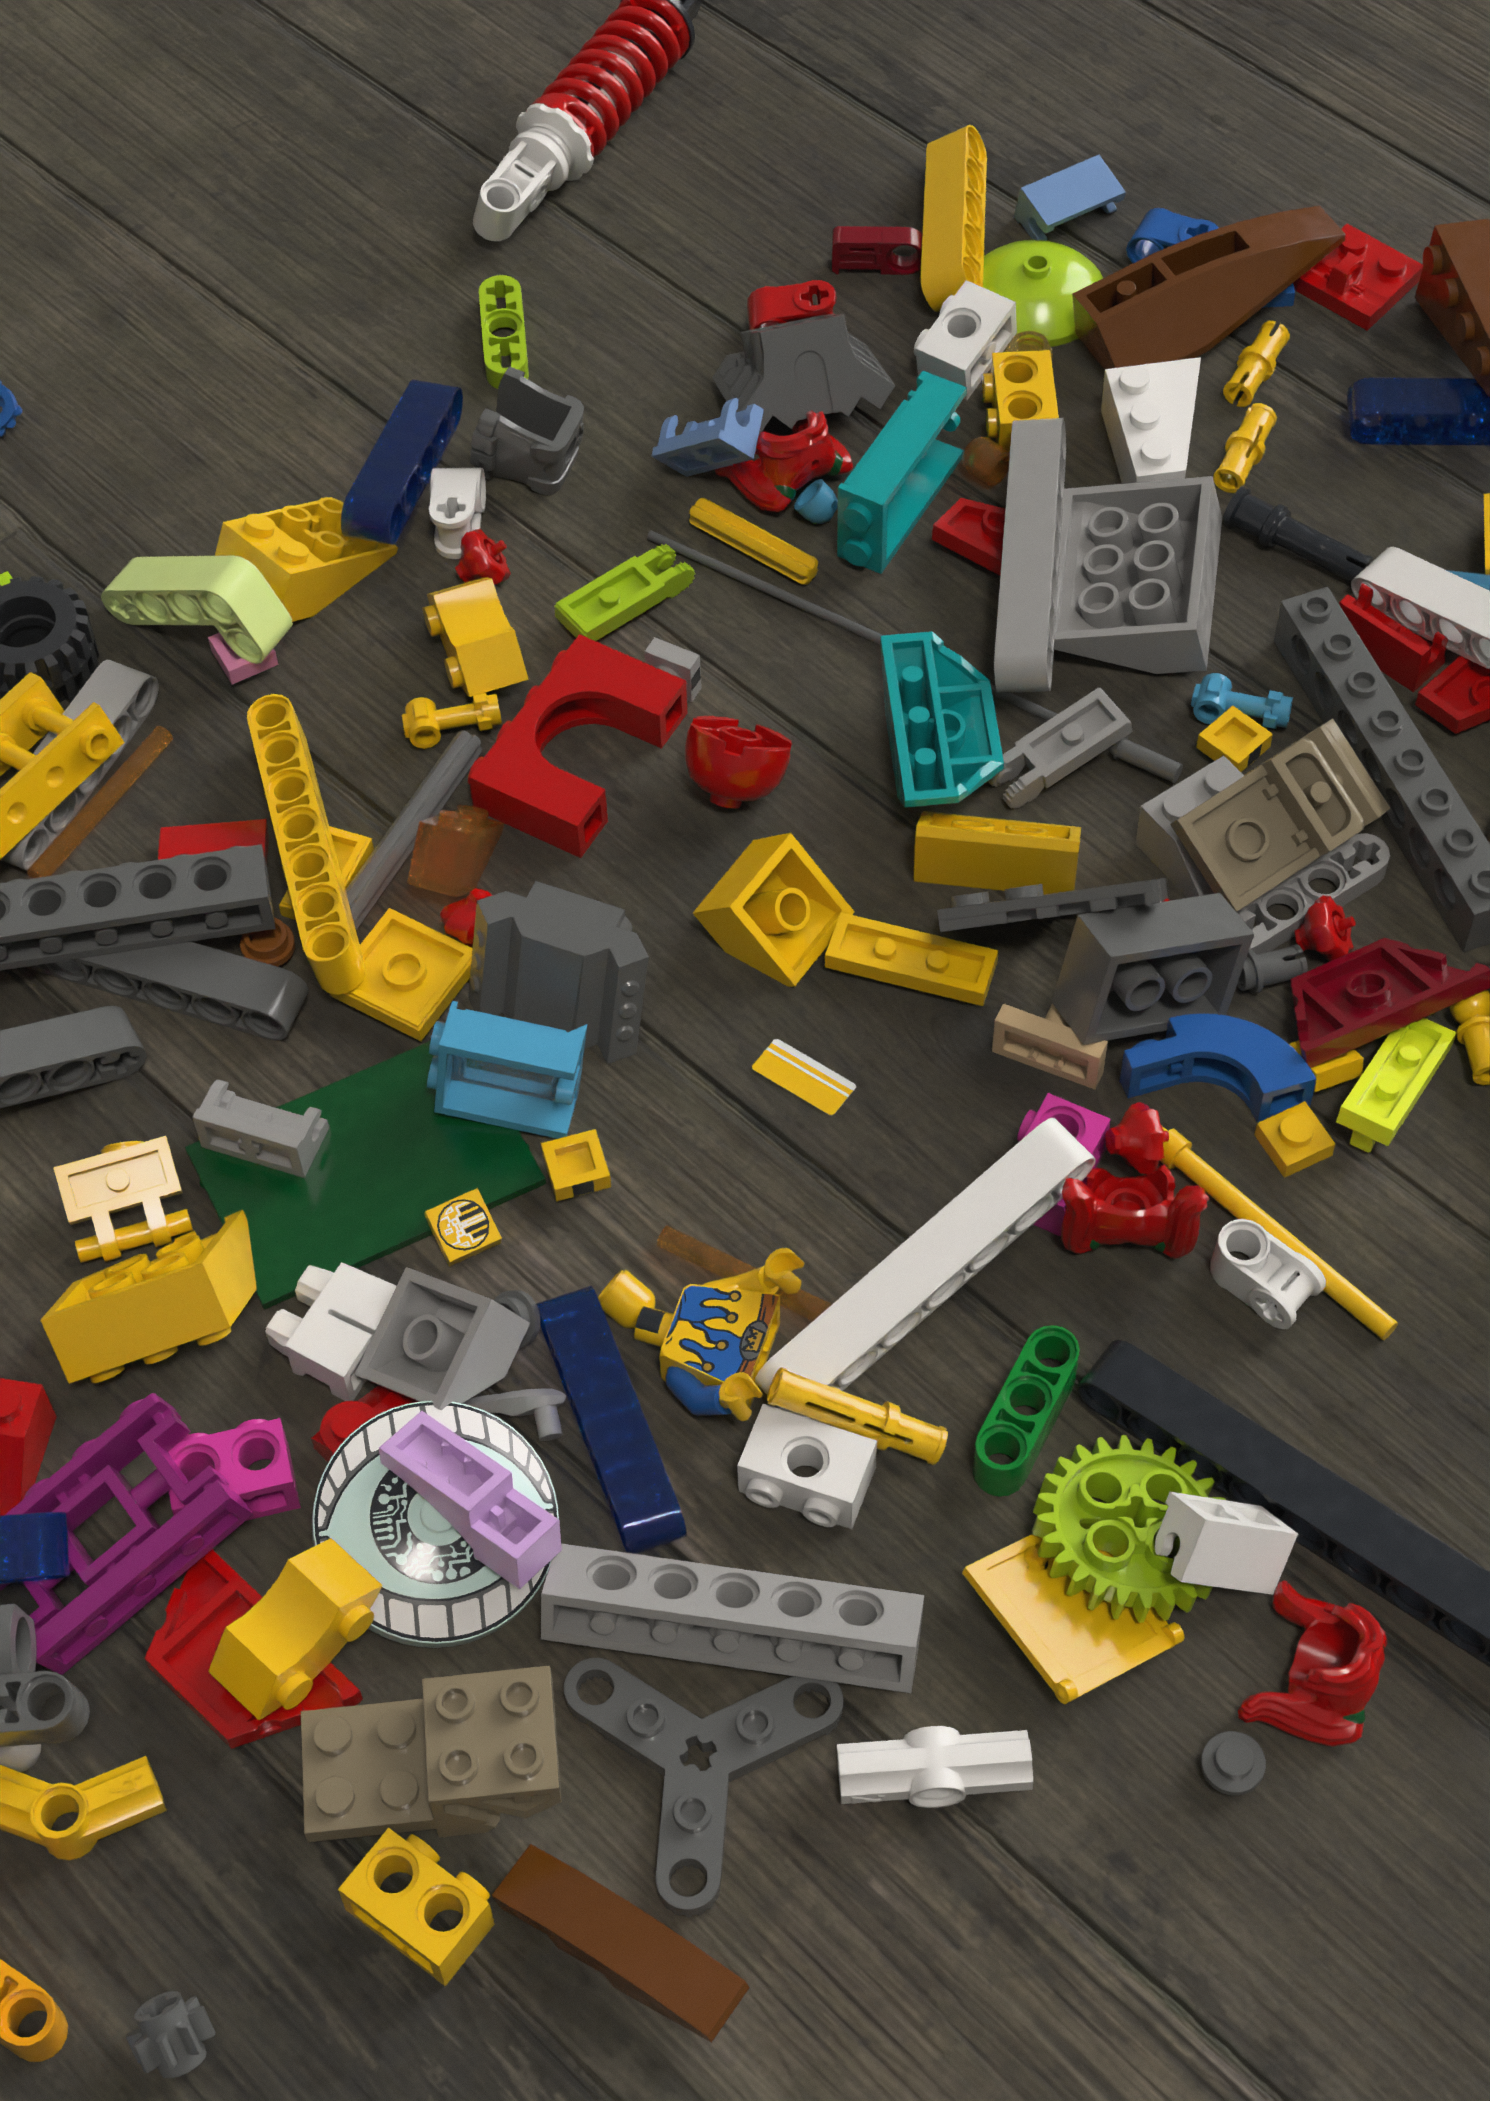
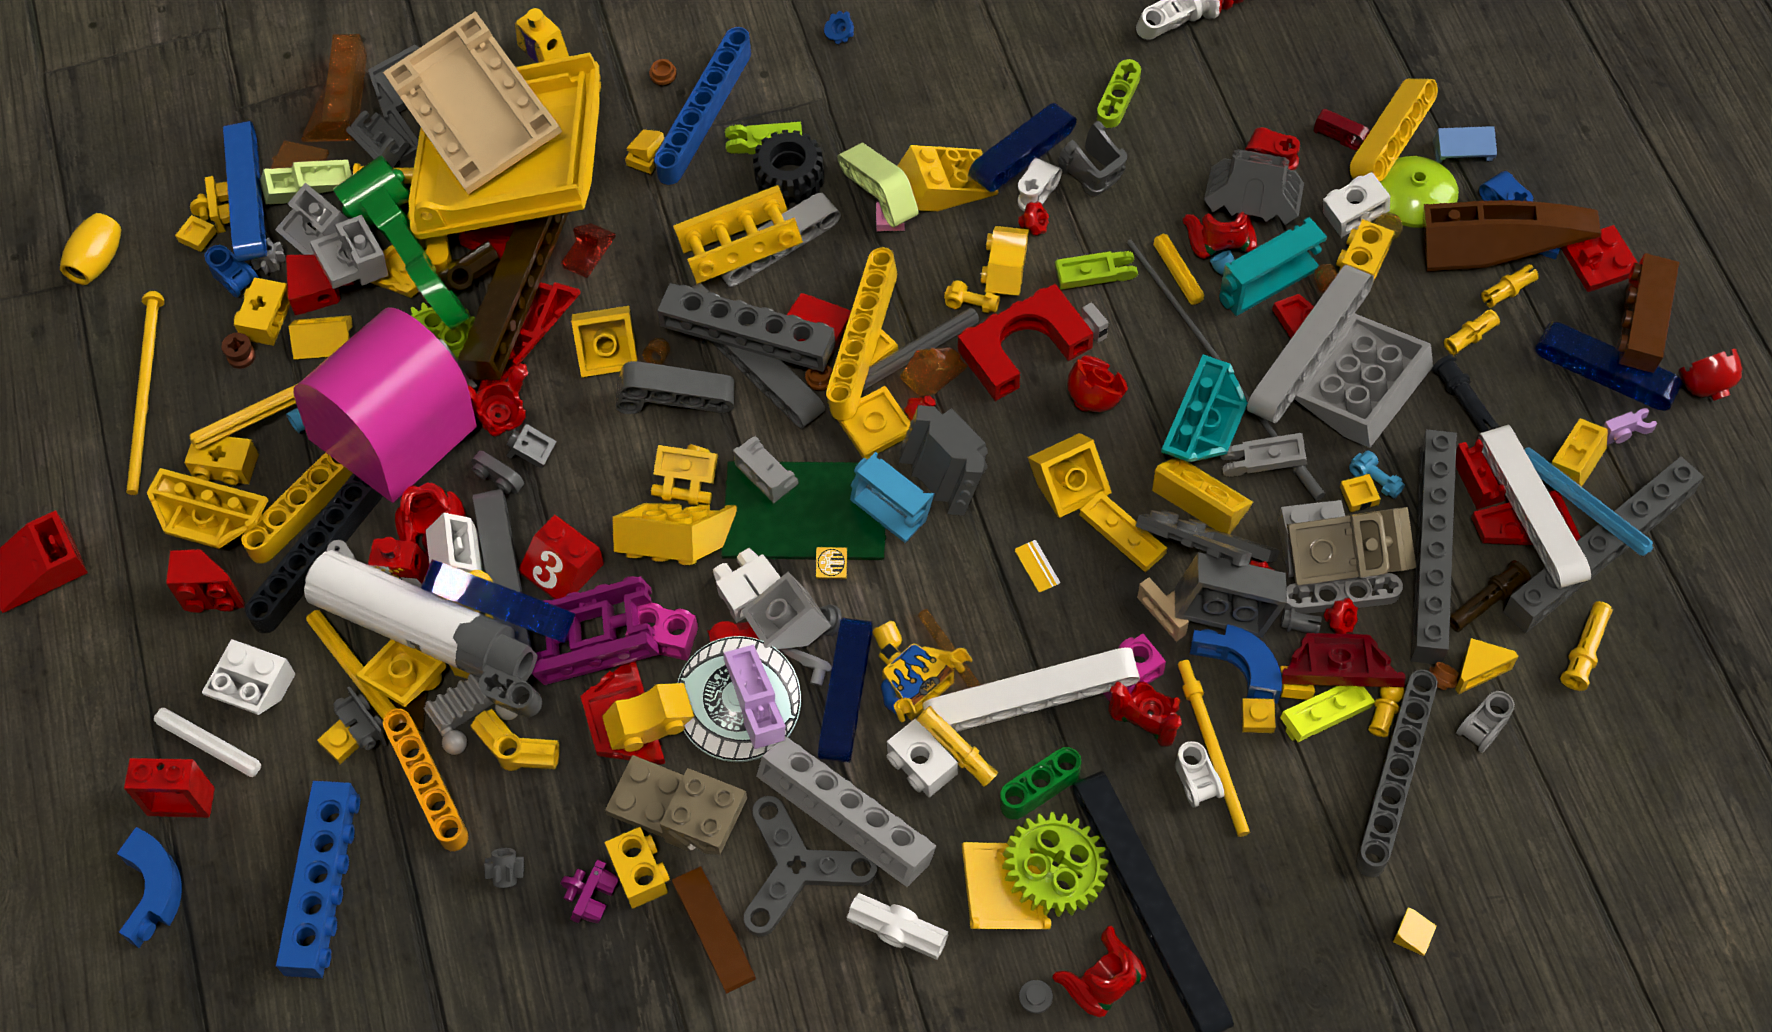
camera: 30 degrees right, 5 degrees up
clear orange bar [27,726,173,879] -> none
yellow plate [541,1129,611,1202] -> none
medium blue hinge [652,398,764,477] -> none
white wedge [1101,357,1201,484] -> none
red piece [1105,1102,1169,1174] -> none
white hinge [1155,1492,1298,1595] -> none
none -> magenta hips [560,860,619,923]

